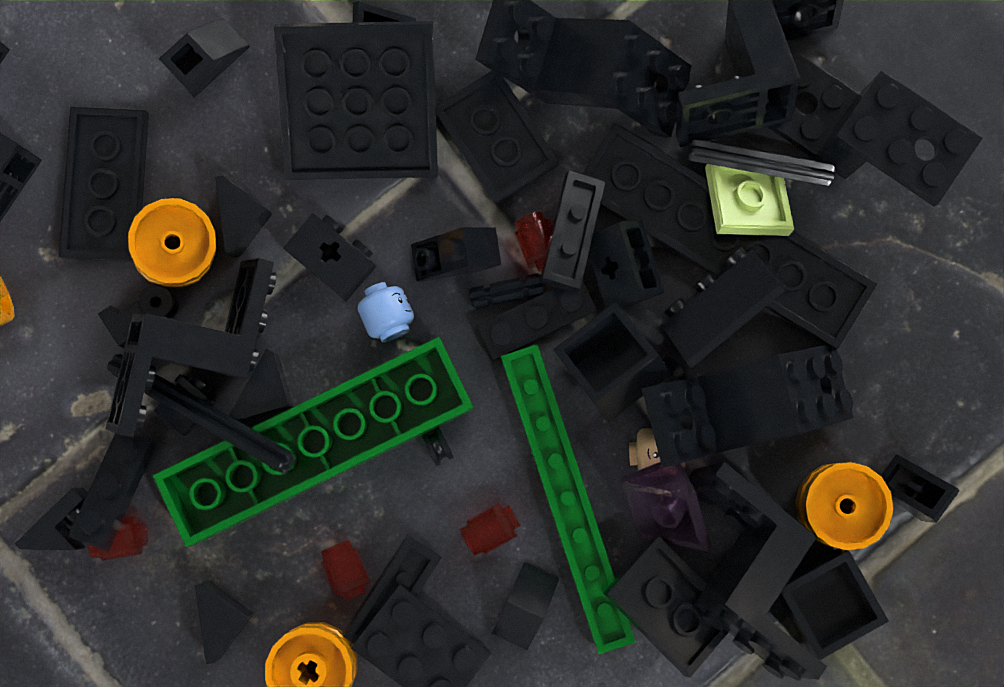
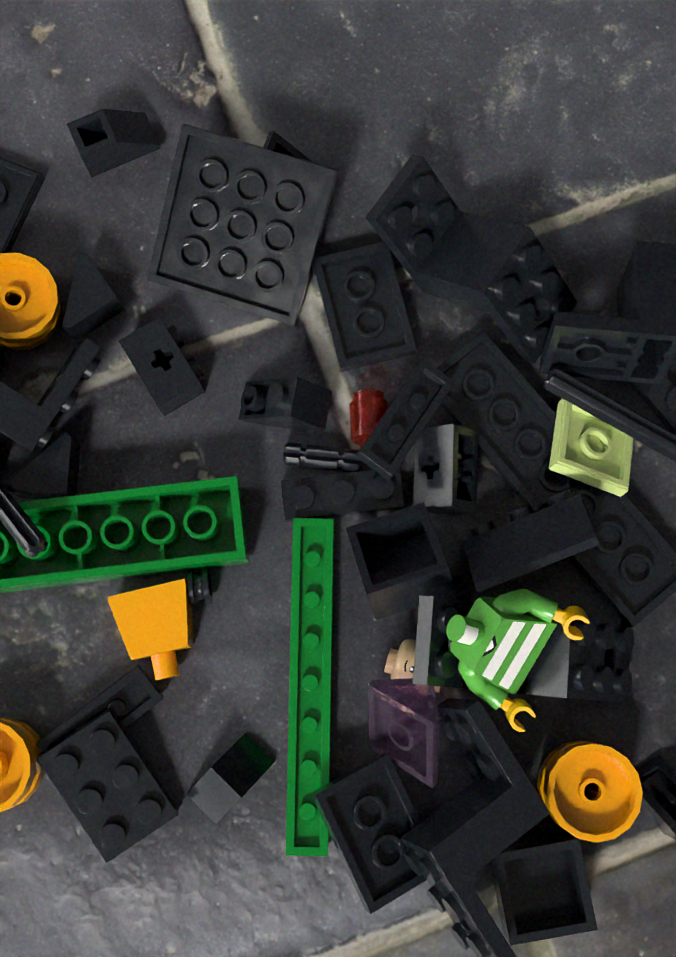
camera: 20 degrees right, 5 degrees down
clear red brick [321,540,371,602] -> none
light blue head [357,282,414,343] -> none
clear red brick [460,502,521,556] -> none
none -> light orange torso [107,579,193,681]
none -> bright green torso [446,589,590,732]

